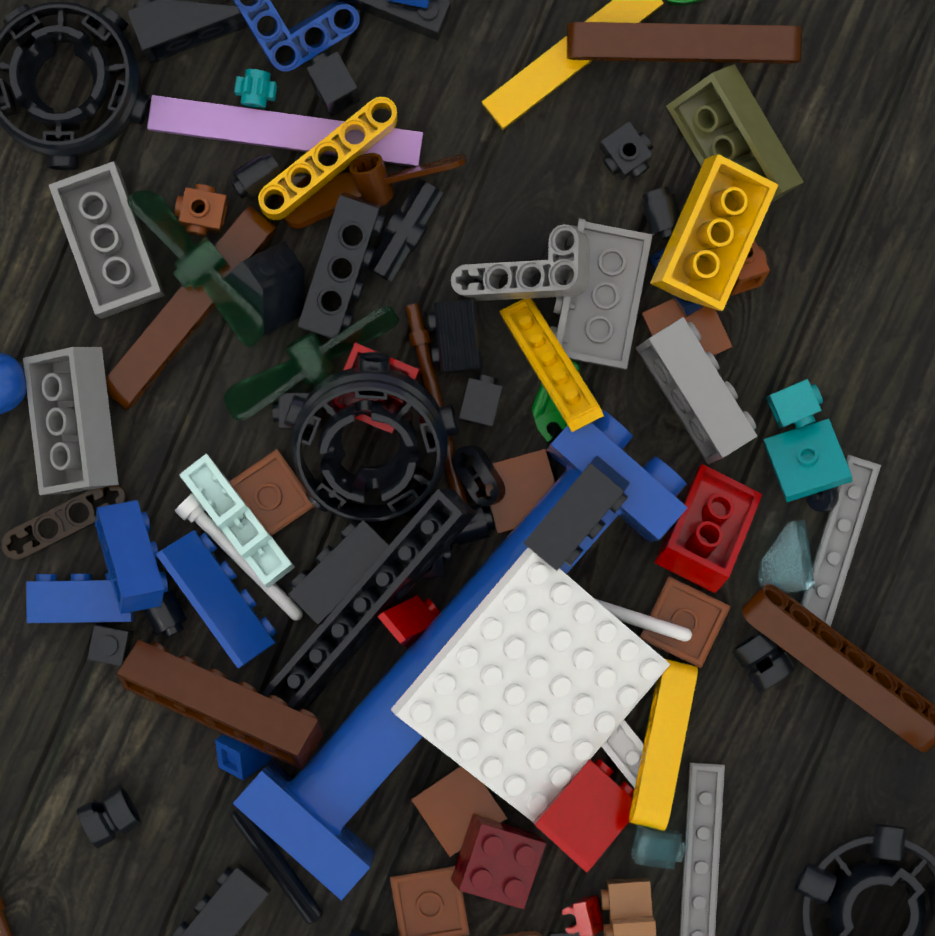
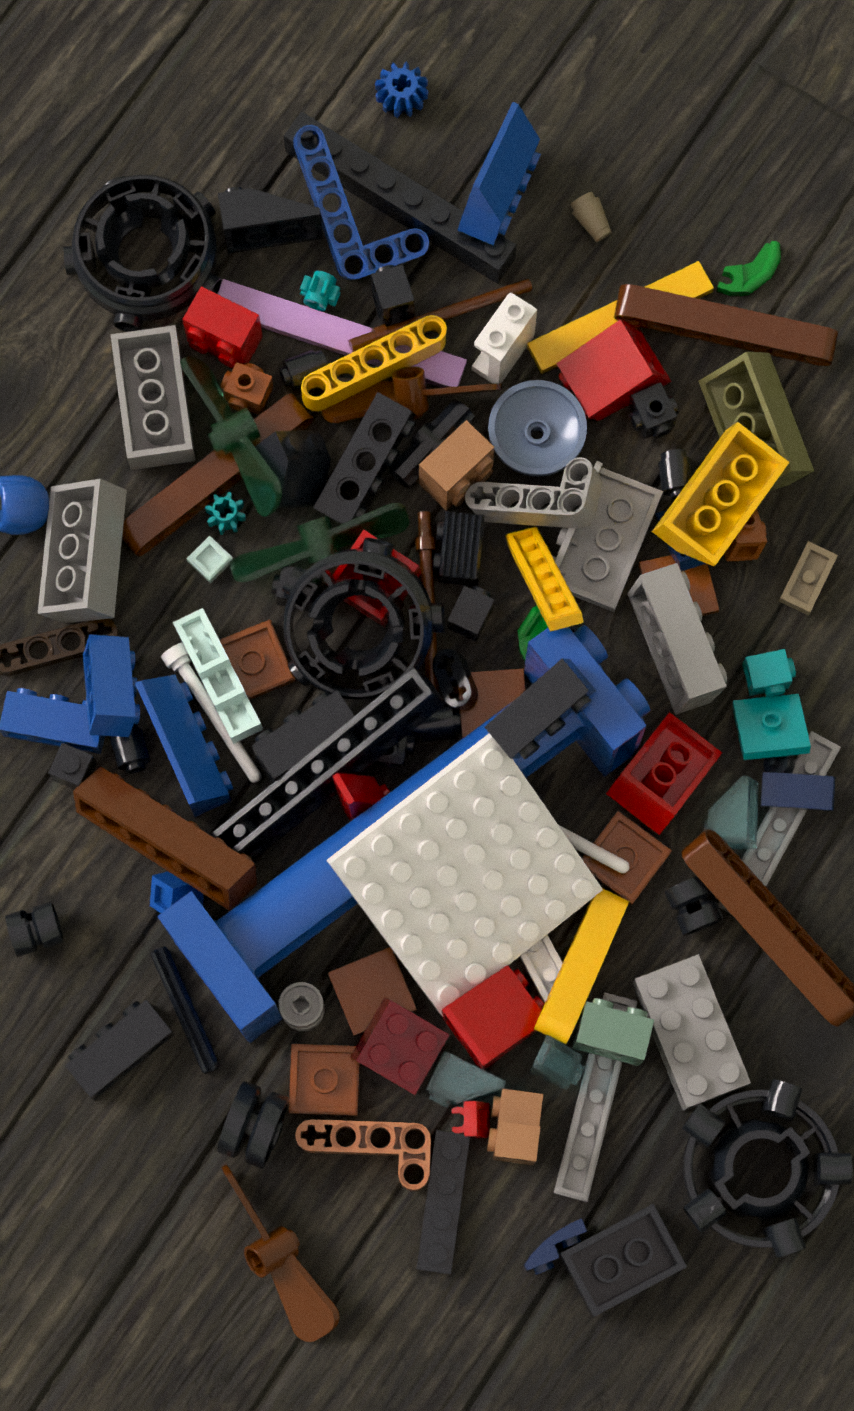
camera: 15 degrees right, 10 degrees down
none -> red brick [182,286,263,368]
none -> light aqua tile [186,536,234,583]
none -> teal gear [205,492,246,535]
none -> light grey wheel [279,982,325,1031]
none -> reddish brown bar [348,279,532,352]
none -> medium nougat brick [419,420,494,511]
none -> clear light blue slope [426,1051,506,1108]
none -> white panel [472,293,537,384]
none -> sand blue dish [488,380,587,476]
none -> slope [556,319,671,421]
none -> sand green brick [572,998,655,1066]
none -> light grey brick [632,954,751,1111]
none -> dark blue slope [761,772,835,811]
none -> dark tan plate [779,541,838,616]

